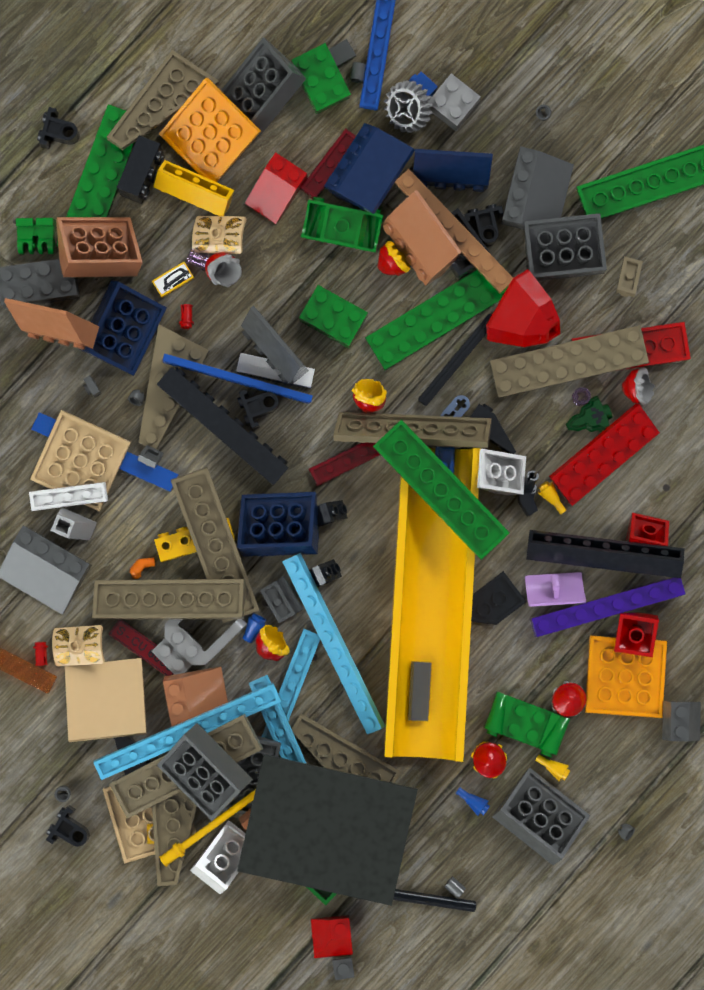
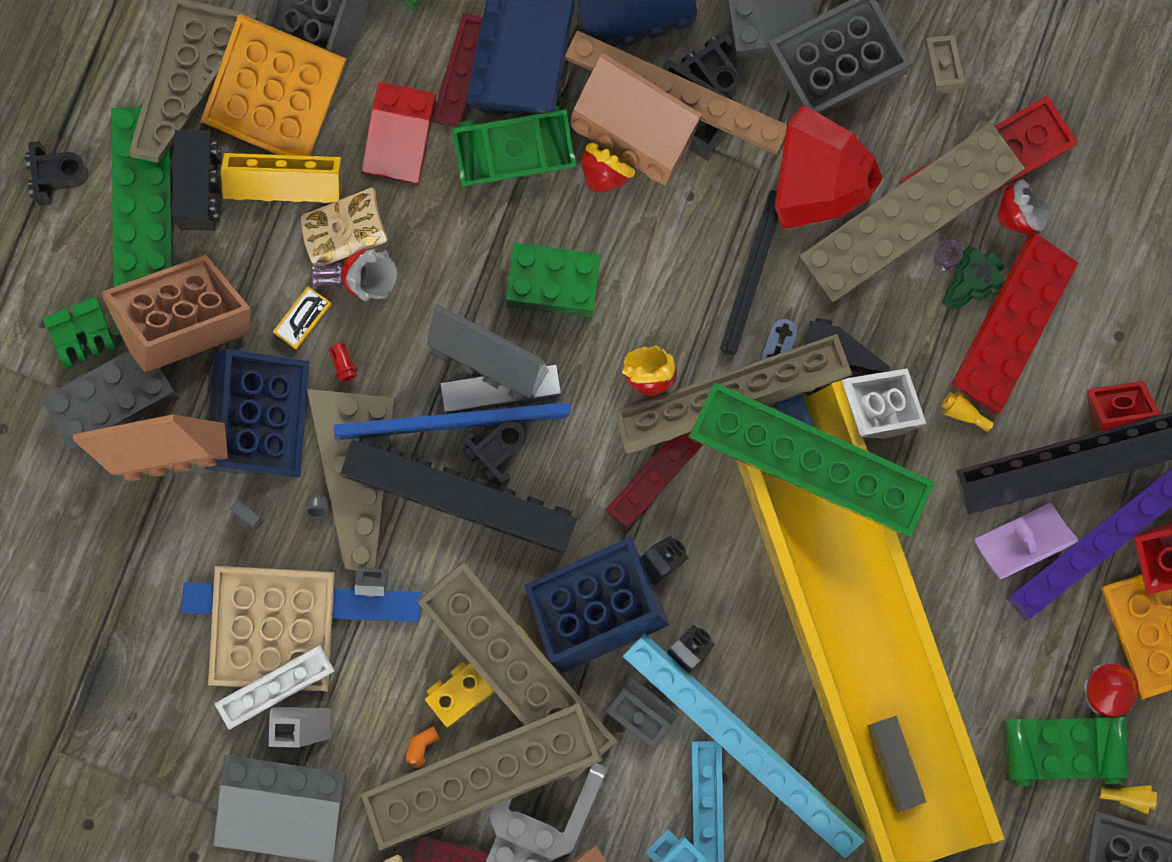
camera: 25 degrees left, 5 degrees down
blue cone [242,613,267,643] -> none
yellow hair [256,625,290,661] -> none
green plate [365,270,508,370] -> none
black tile [471,571,527,625] -> none
red hair [471,741,507,778] -> none
black arm [518,470,539,517] -> none

